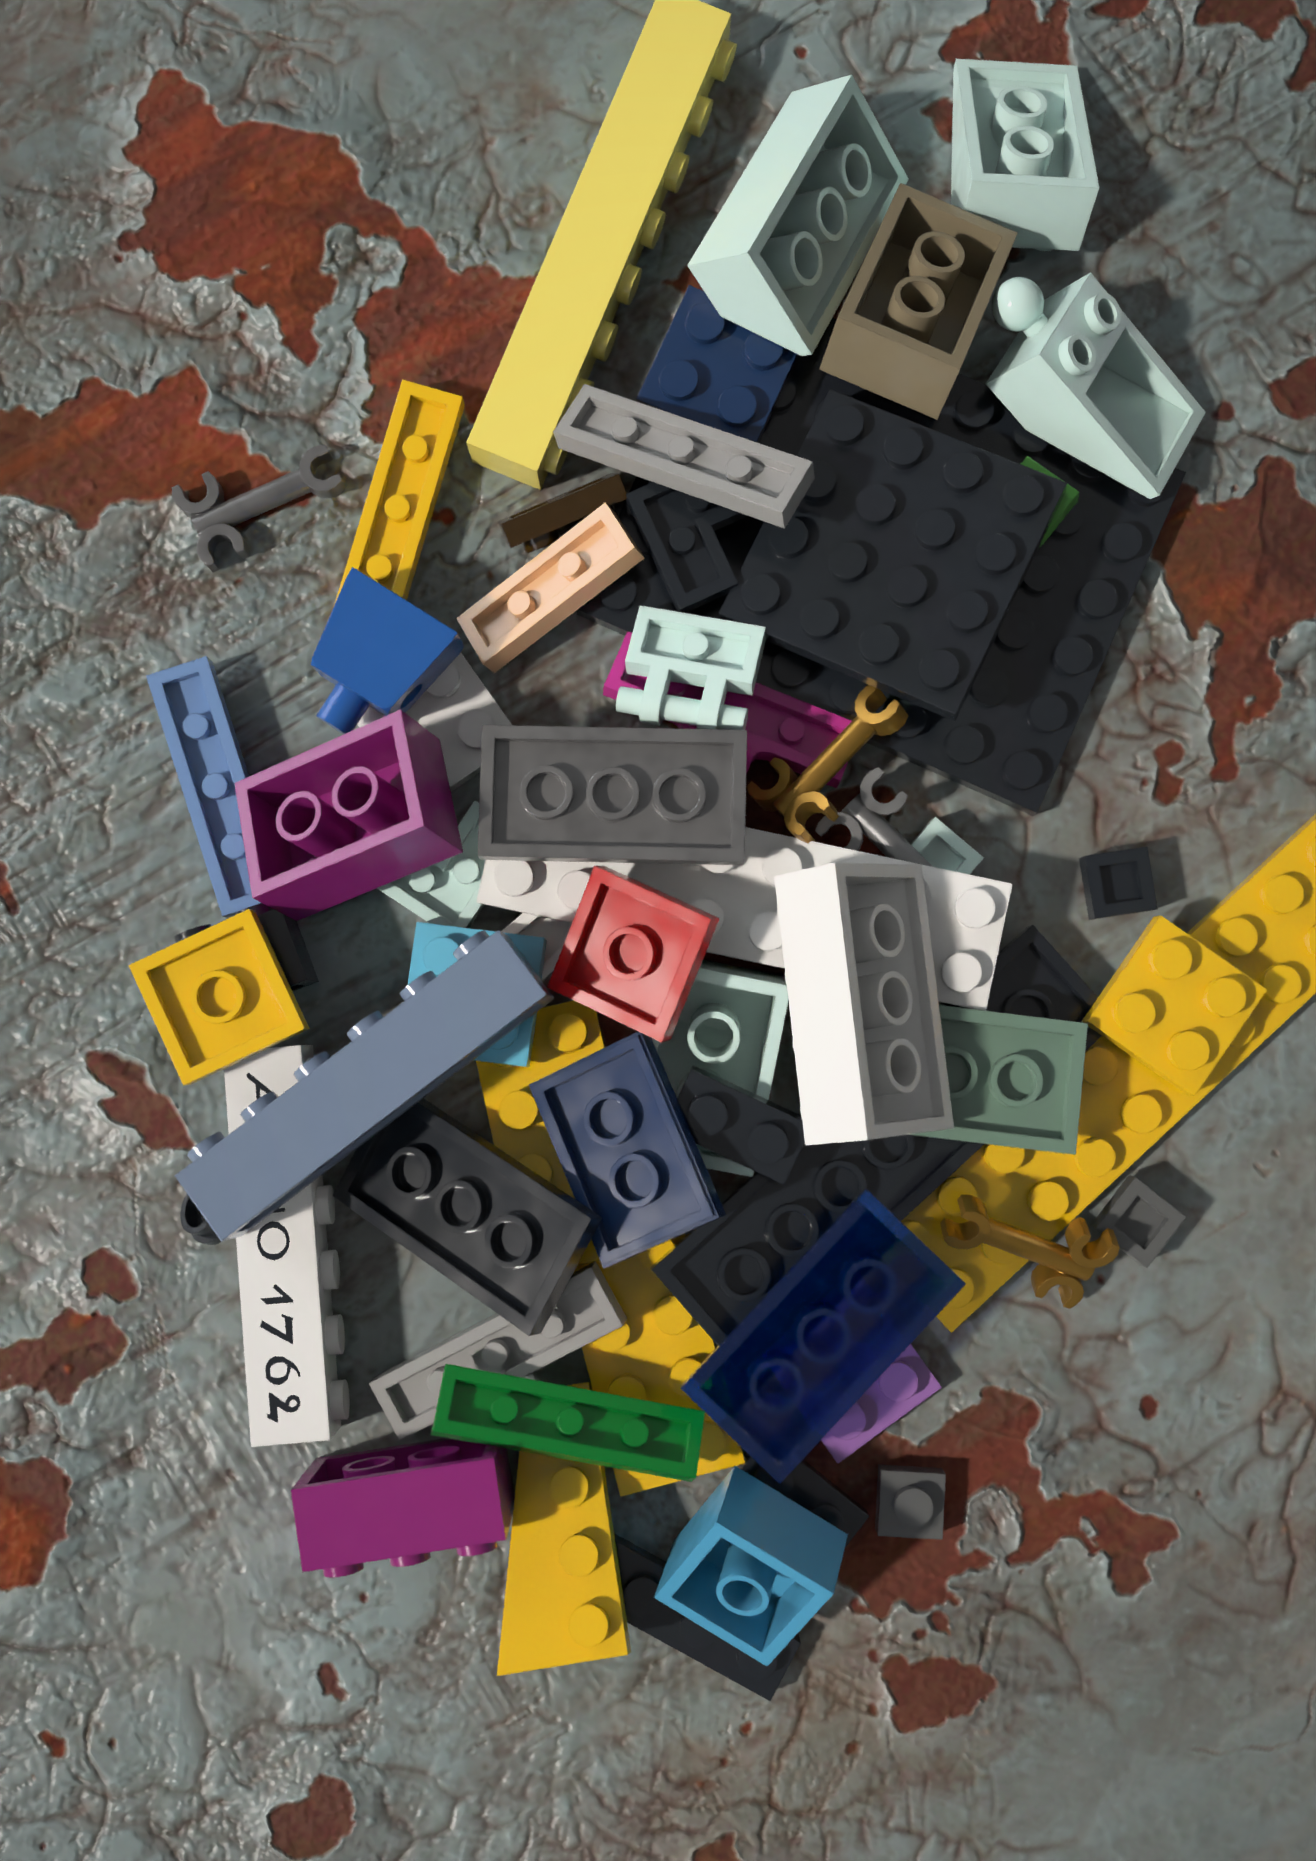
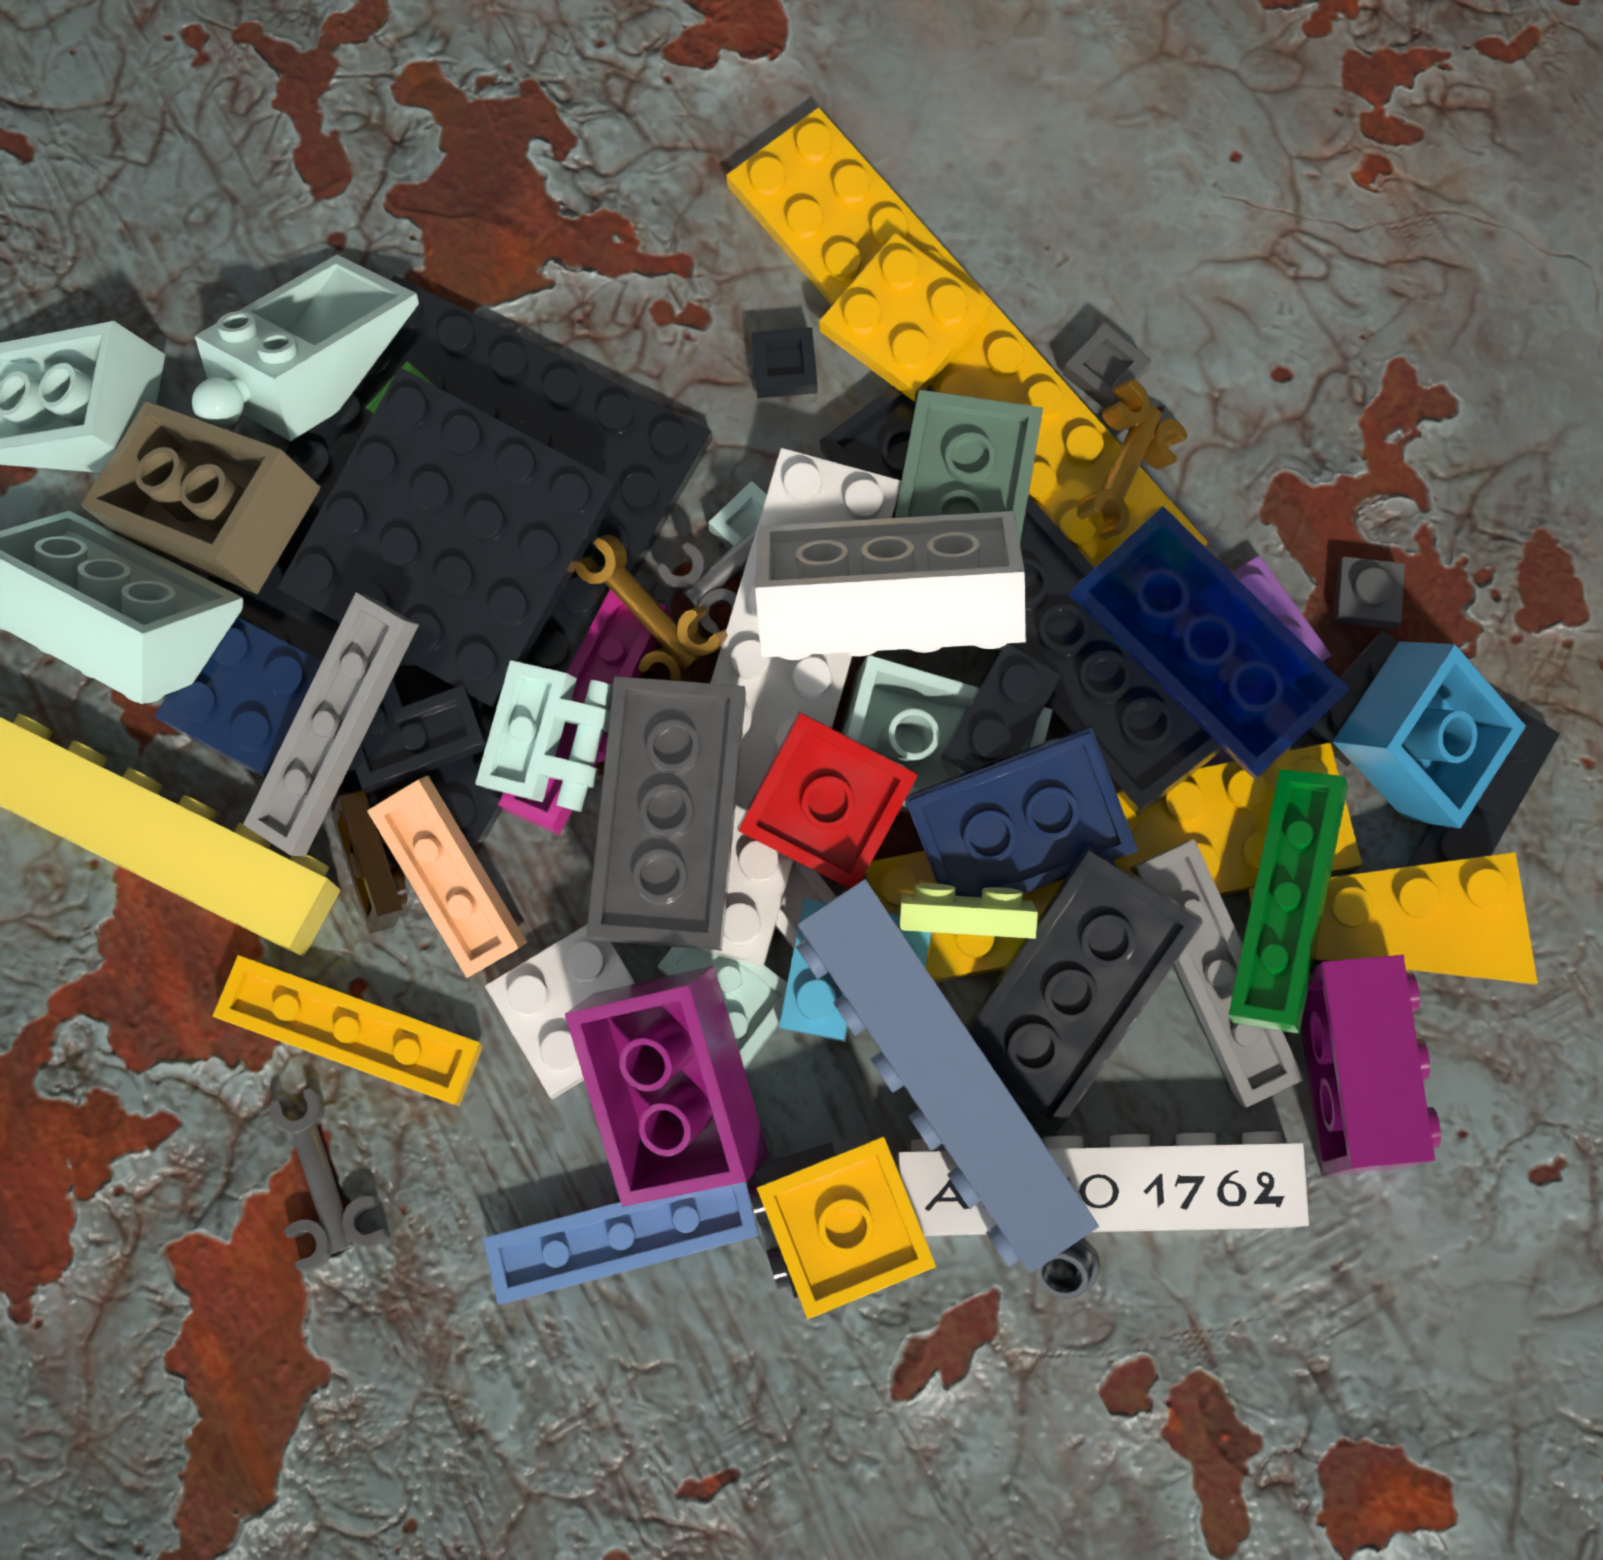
camera: 80 degrees left, 10 degrees down
blue torso [311,567,464,734] -> none
none -> yellowish green plate [899,883,1038,939]

